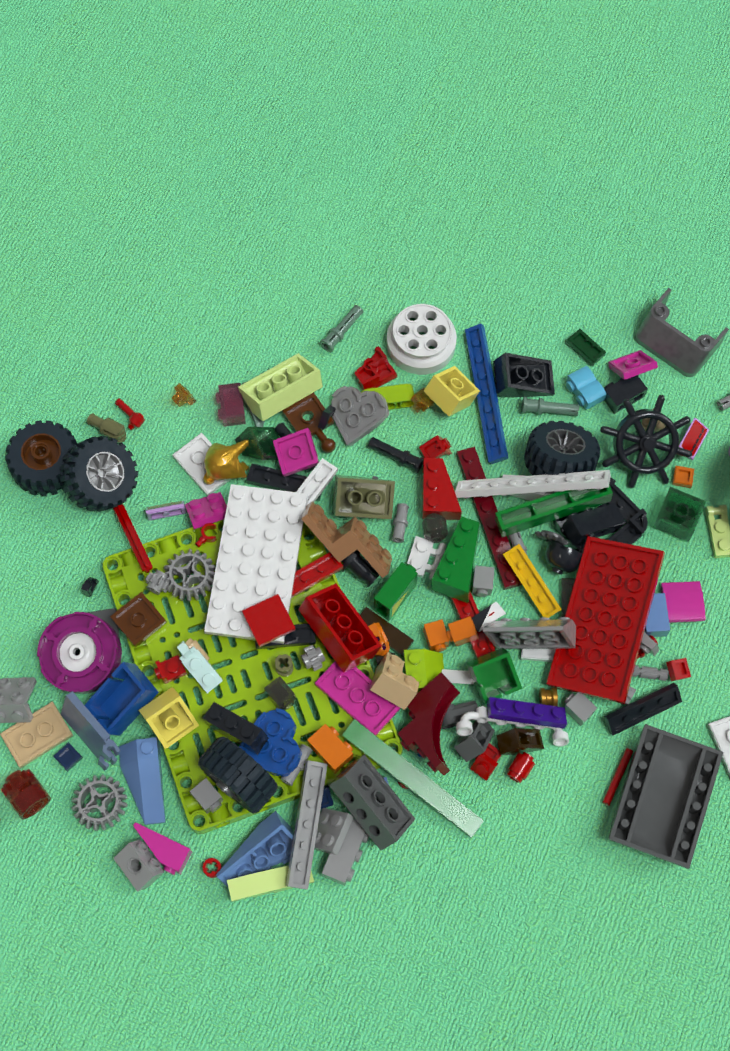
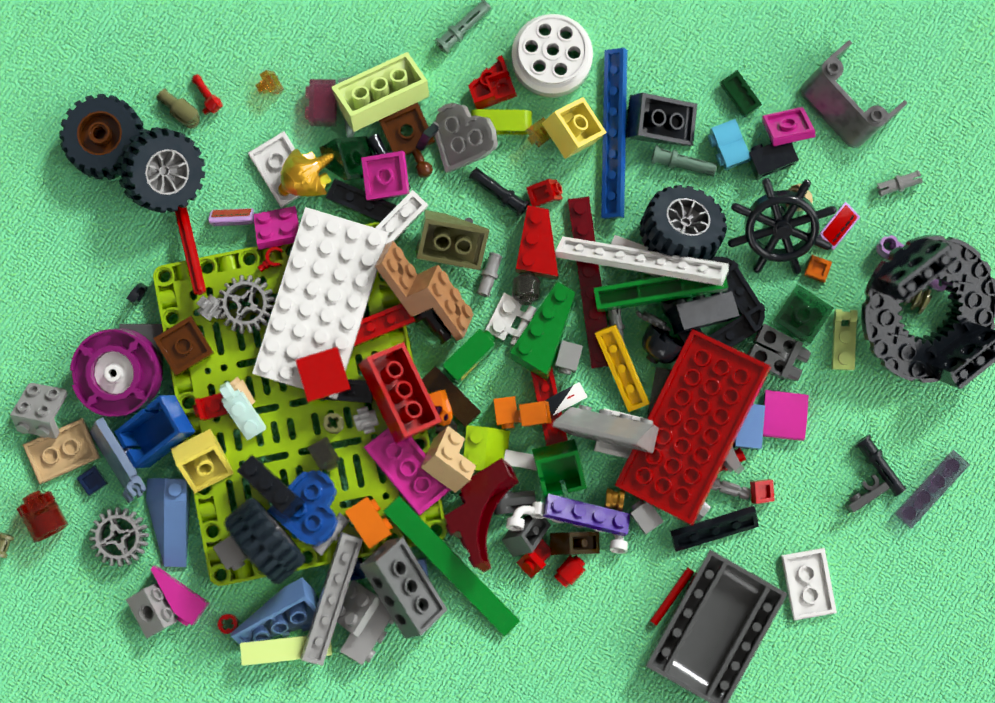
camera: 10 degrees right, 15 degrees up
none -> dark grey hips [747,324,811,381]

